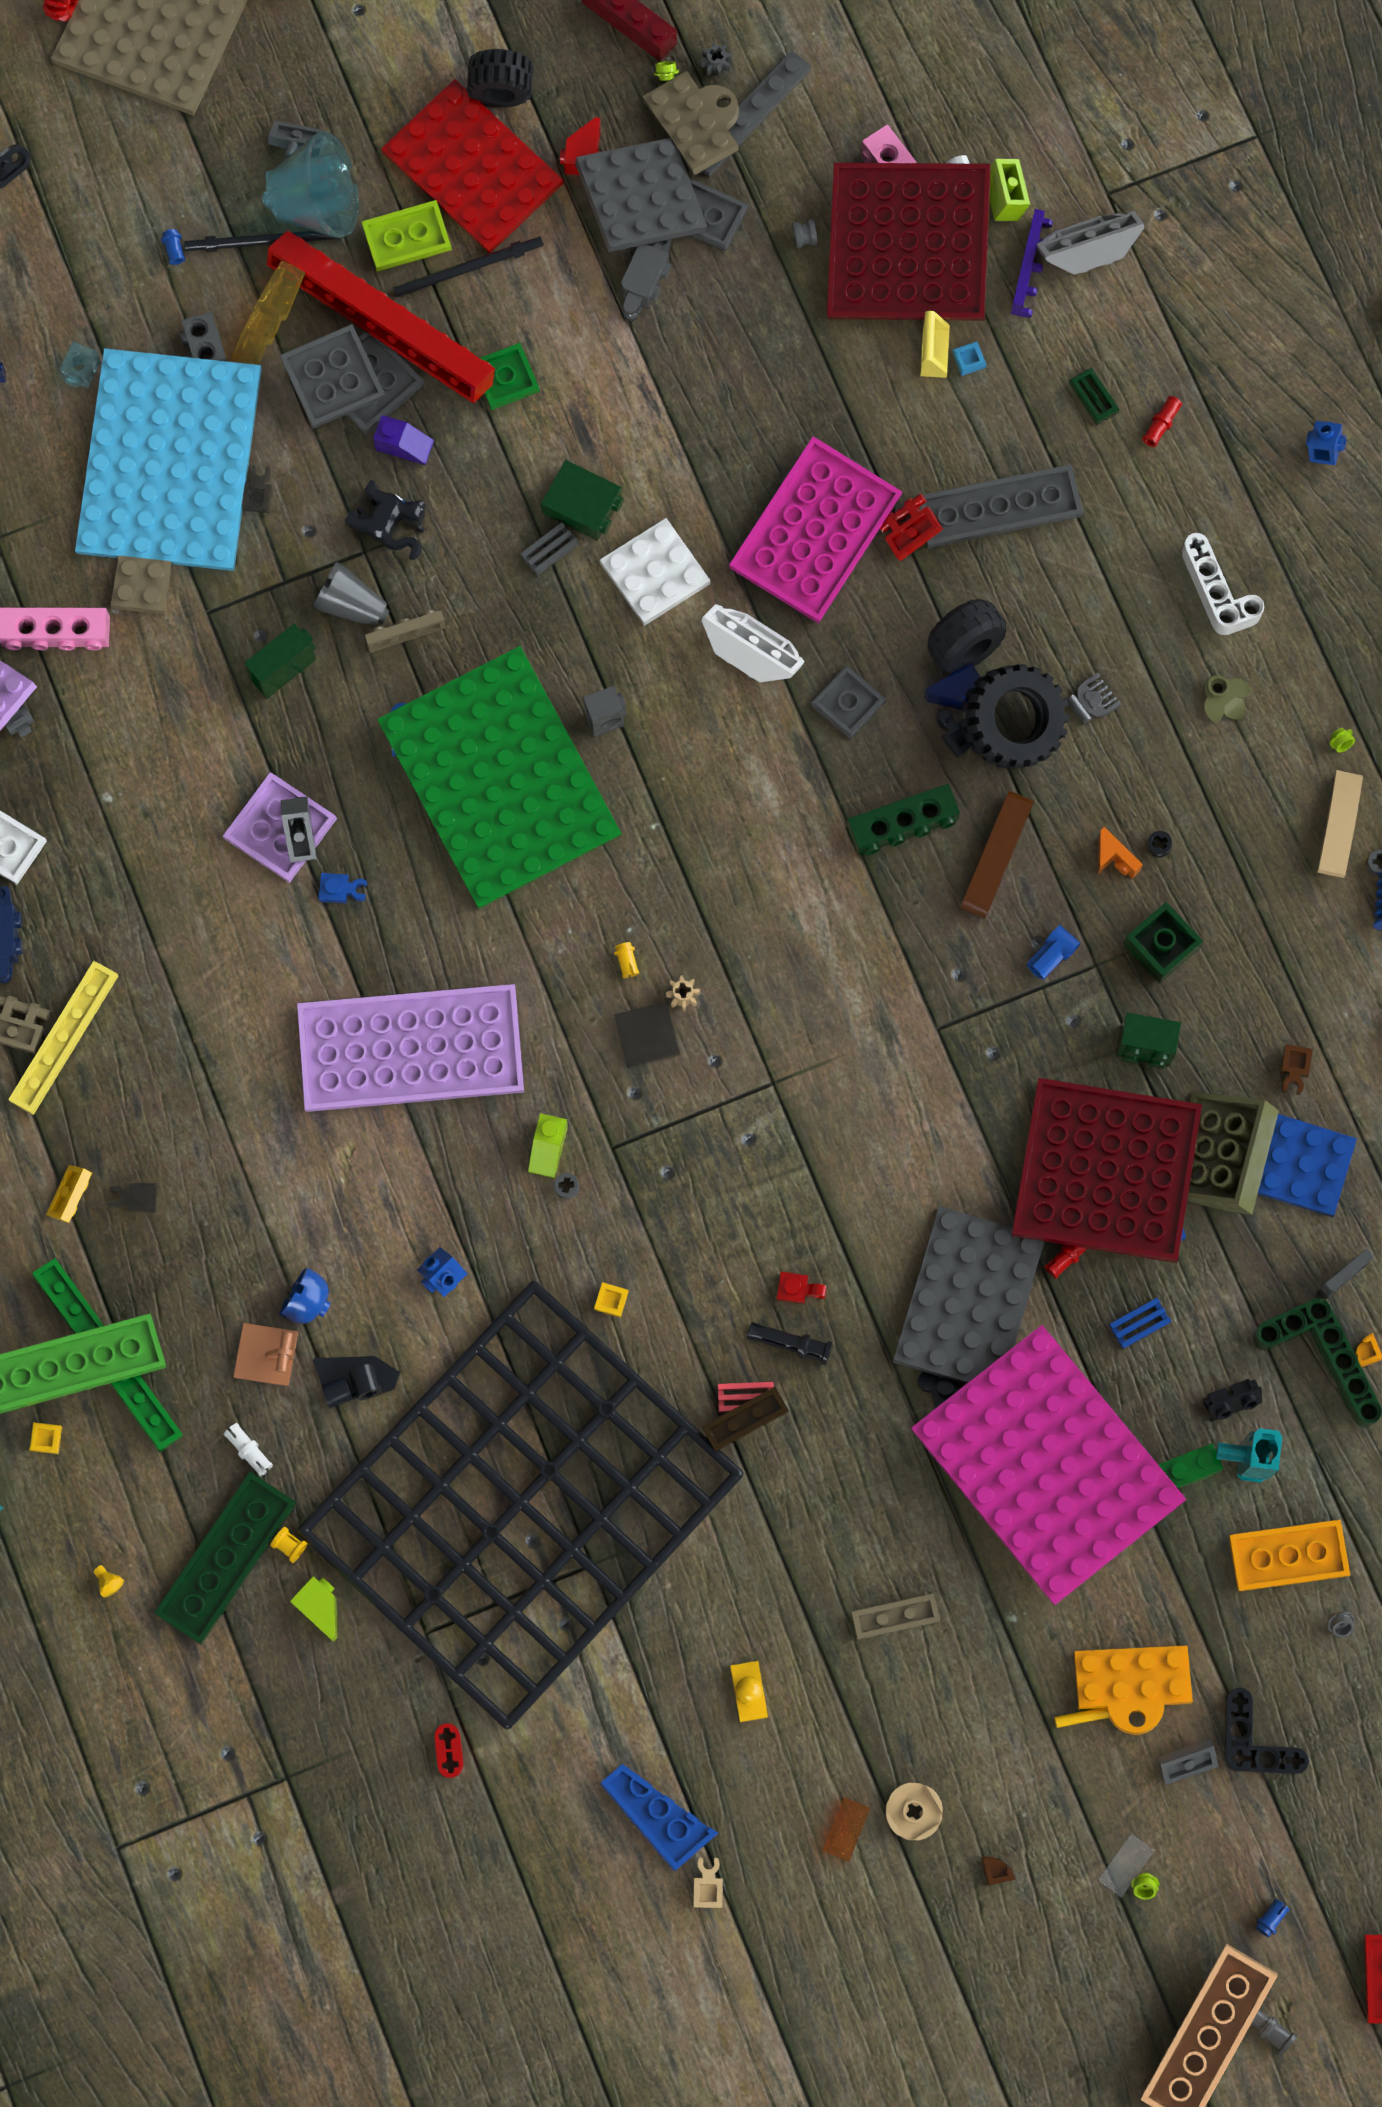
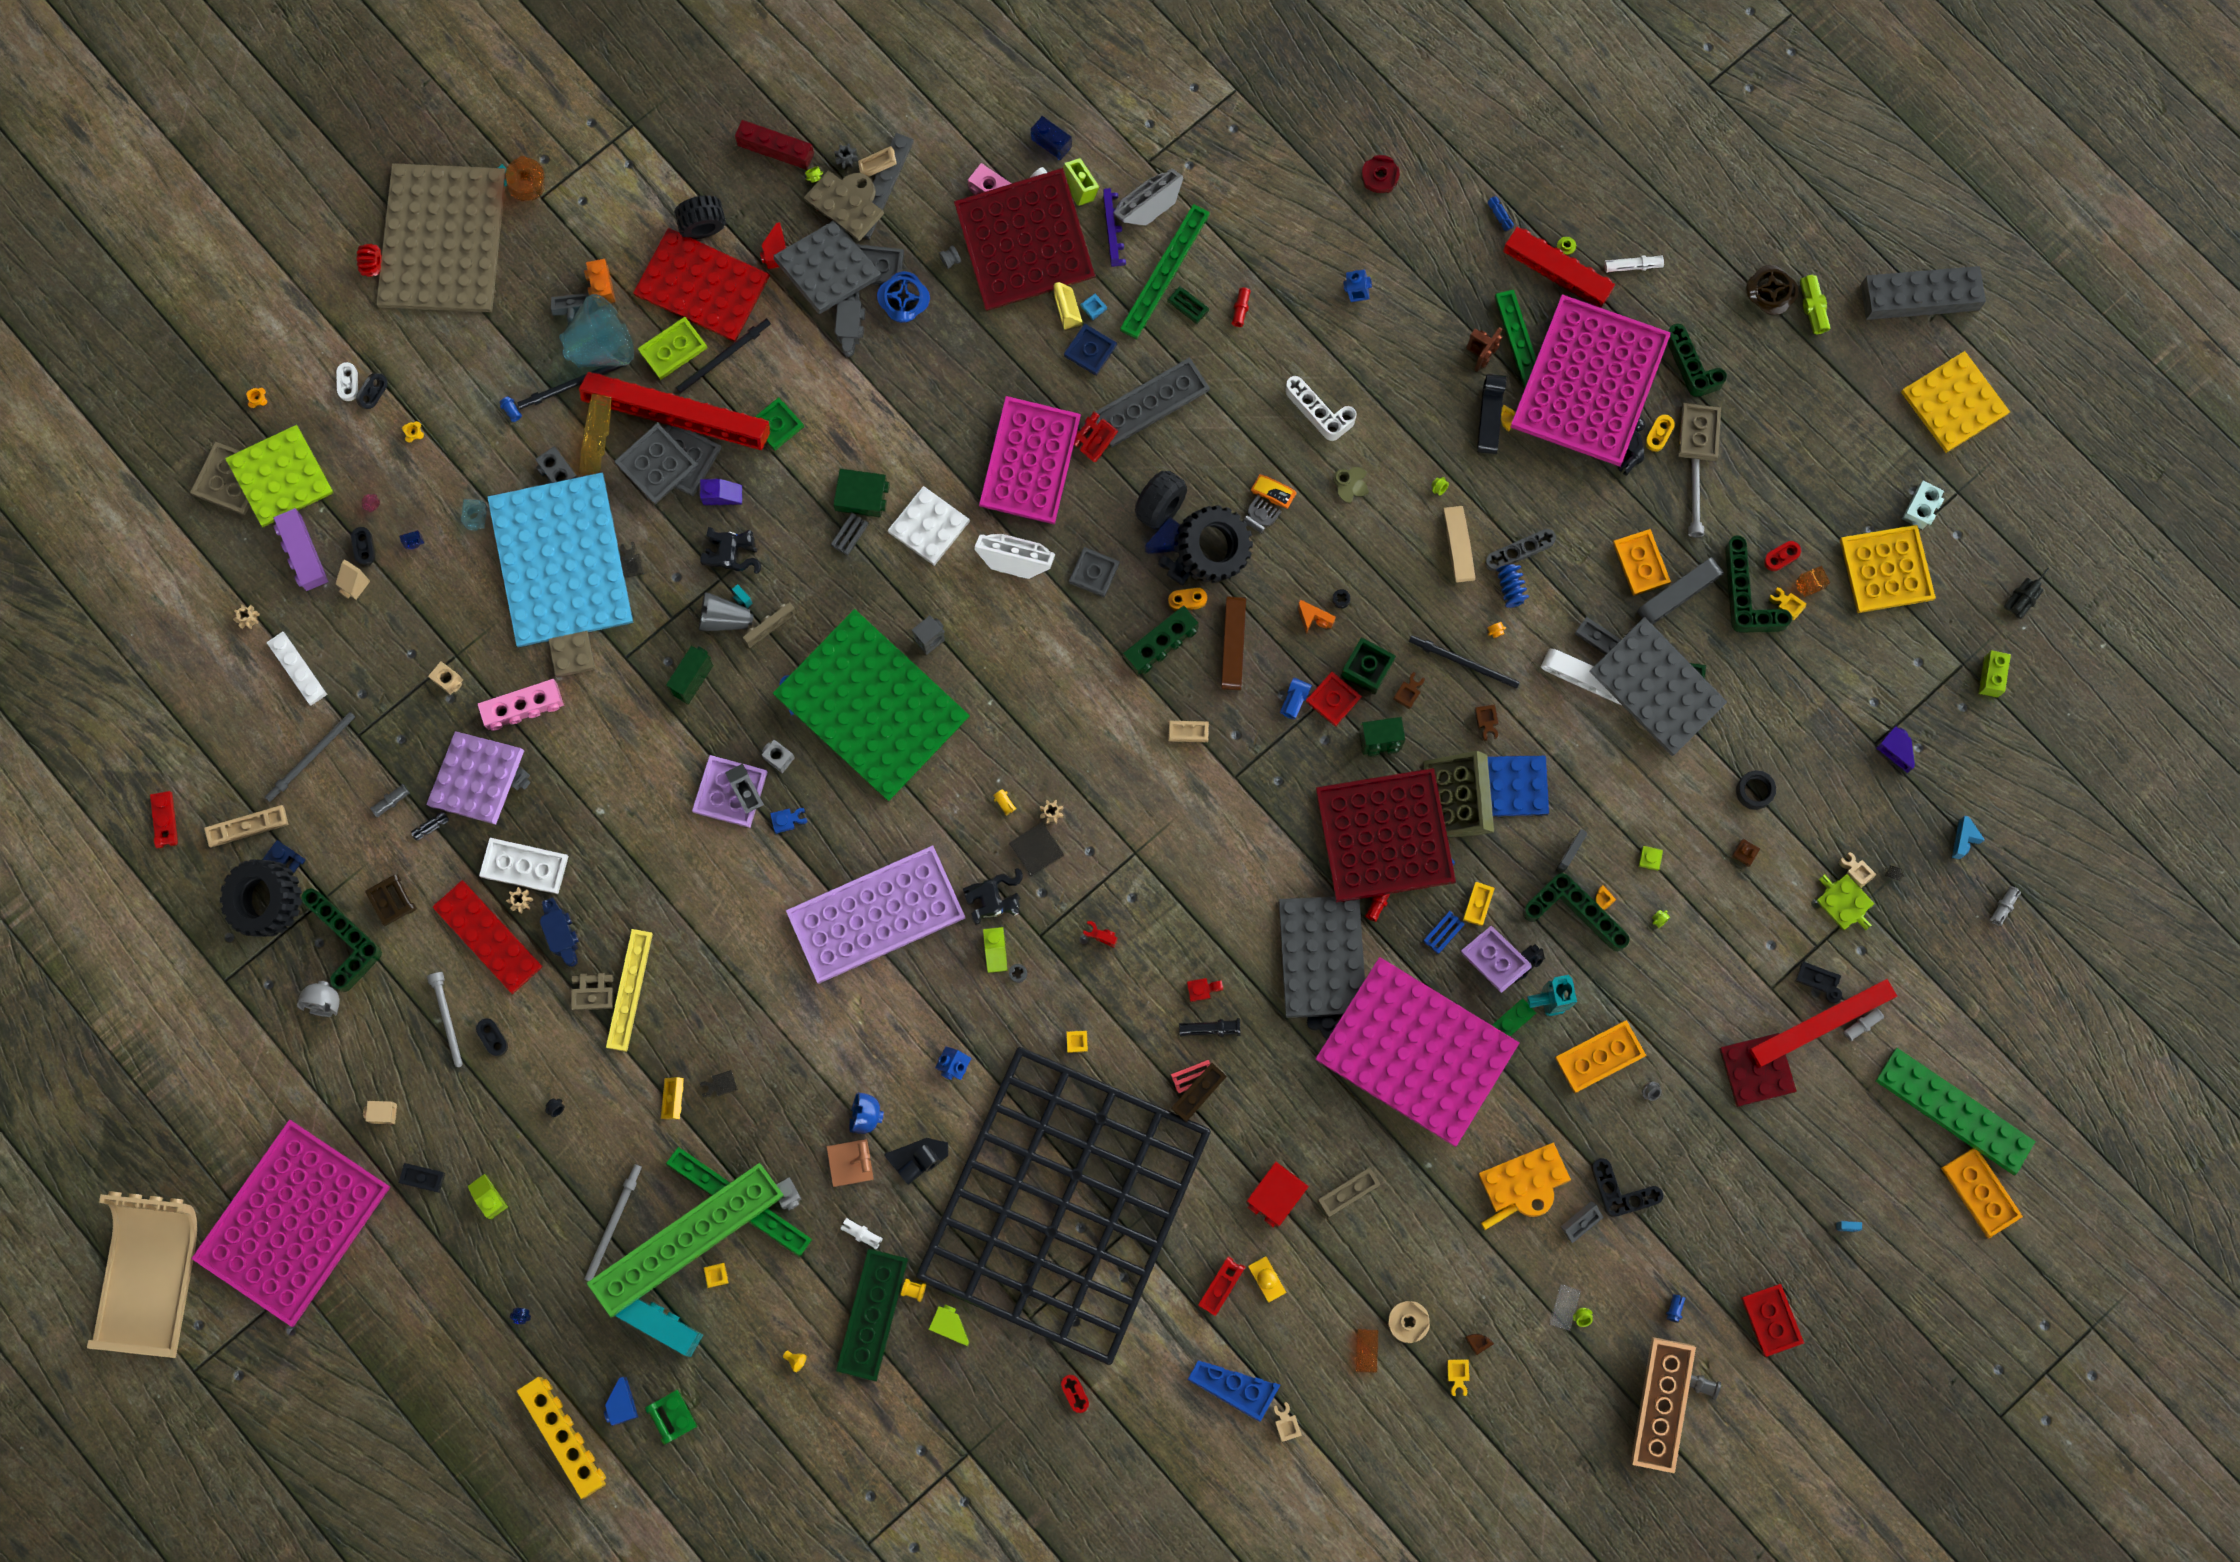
camera: 20 degrees left, 0 degrees up
none -> yellow plate [402,421,424,443]
none -> orange brick [584,259,615,306]
none -> teal plate [732,584,753,608]
none -> light grey brick [762,740,795,773]
none -> light grey bracket [777,1177,802,1210]
none -> tan tile [858,146,897,177]
none -> blue piece [877,271,930,323]
none -> black animal [963,868,1023,925]
none -> clear blue brick [1030,116,1072,160]
none -> dark blue plate [1064,324,1117,376]
none -> red plate [1083,921,1118,948]
none -> green plate [1120,204,1210,340]
none -> light orange plate [1168,588,1207,611]
none -> tan plate [1169,721,1209,742]
none -> red plate [1198,1256,1246,1317]
none -> red brick [1246,1162,1309,1228]
none -> slope [1251,474,1297,509]
none -> red plate [1306,672,1362,727]
none -> reddish brown plate [1393,672,1425,710]
none -> black bar [1409,635,1520,689]
none -> yellow plate [1447,1360,1469,1396]
none -> lavender plate [1461,926,1532,993]
none -> yellow plate [1463,882,1495,927]
none -> light orange plate [1487,622,1506,638]

